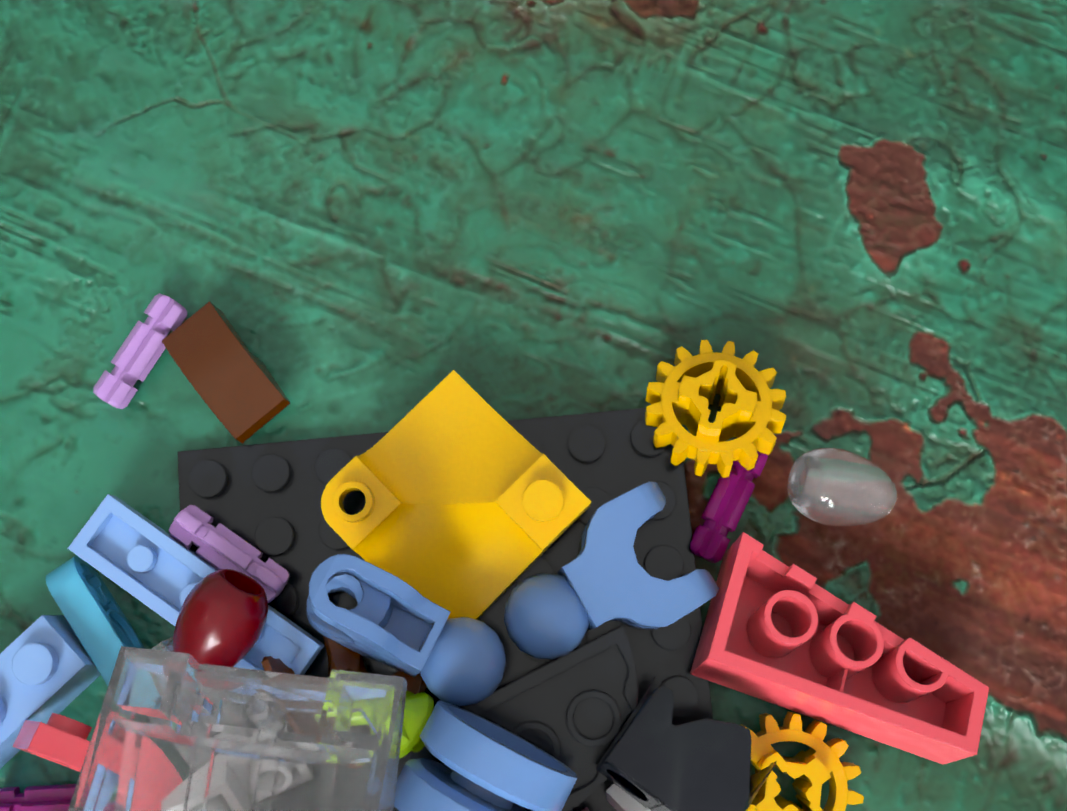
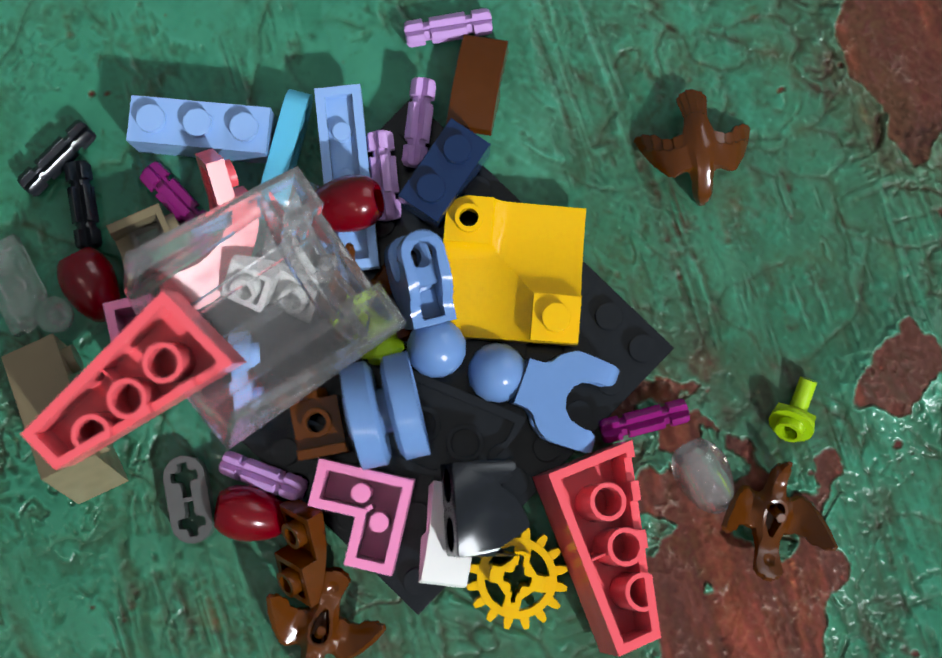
camera: 45 degrees right, 5 degrees up
yellow gear [645,340,786,478] -> none
none -> dark blue brick [398,118,490,231]
none -> lavender axle [402,77,436,168]
none -> reddish brown animal [634,89,750,206]
none -> reddish brown animal [721,461,838,581]
none -> lime plate [769,376,818,442]

